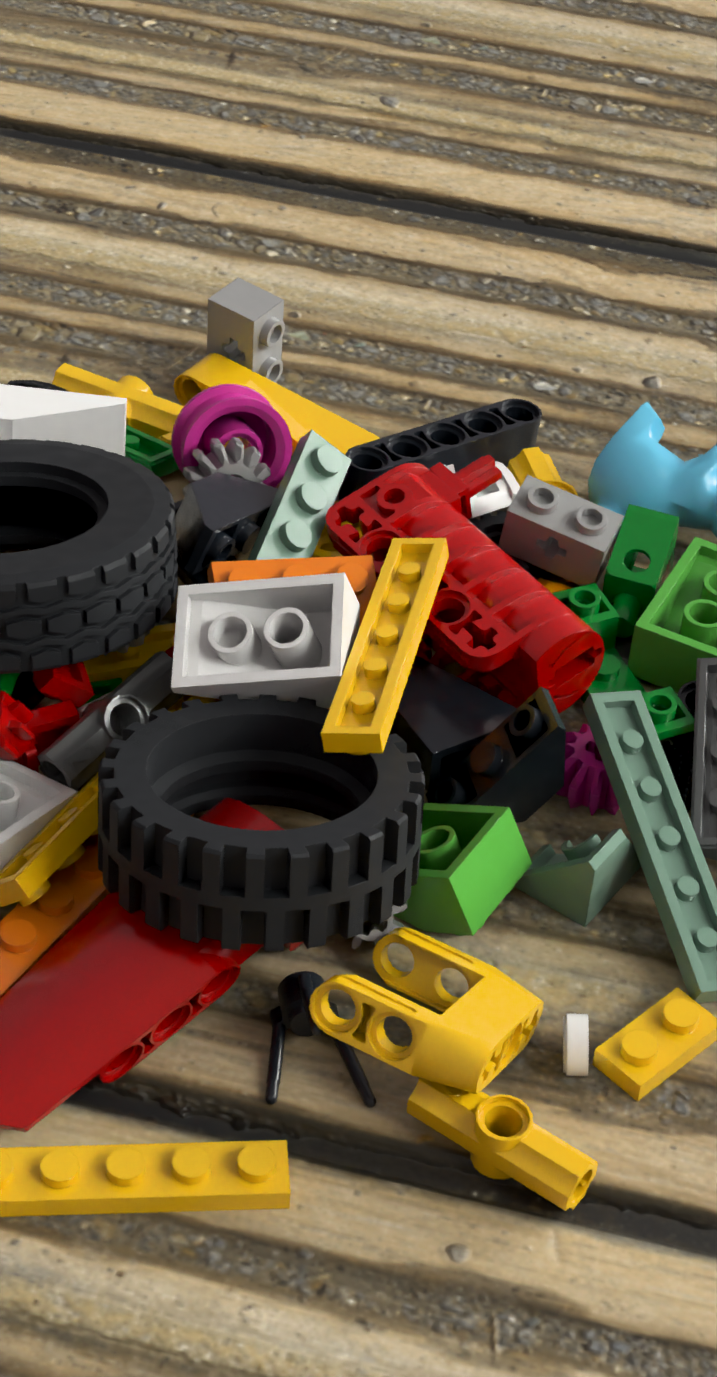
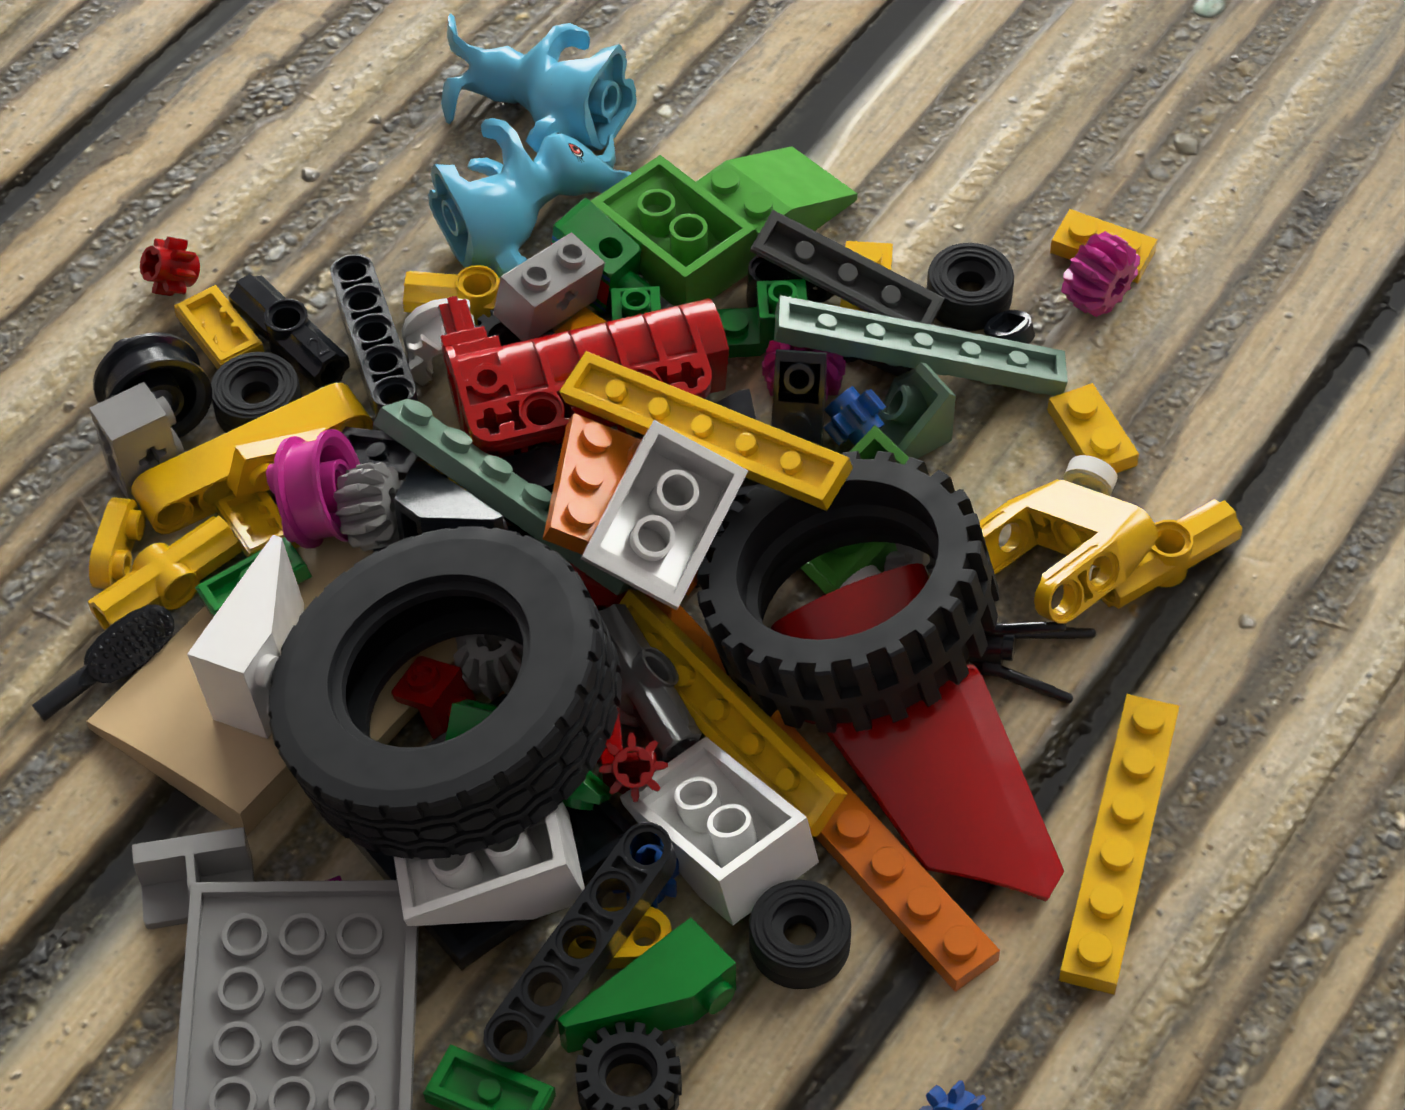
camera: 65 degrees left, 10 degrees up
none -> yellow plate [89,497,145,589]
none -> black wheel [93,332,213,438]
none -> red gear [140,236,200,296]
none -> yellow plate [174,285,264,369]
none -> black tyre [211,352,302,433]
none -> black piece [228,273,350,388]
none -> blue gear [823,386,886,446]

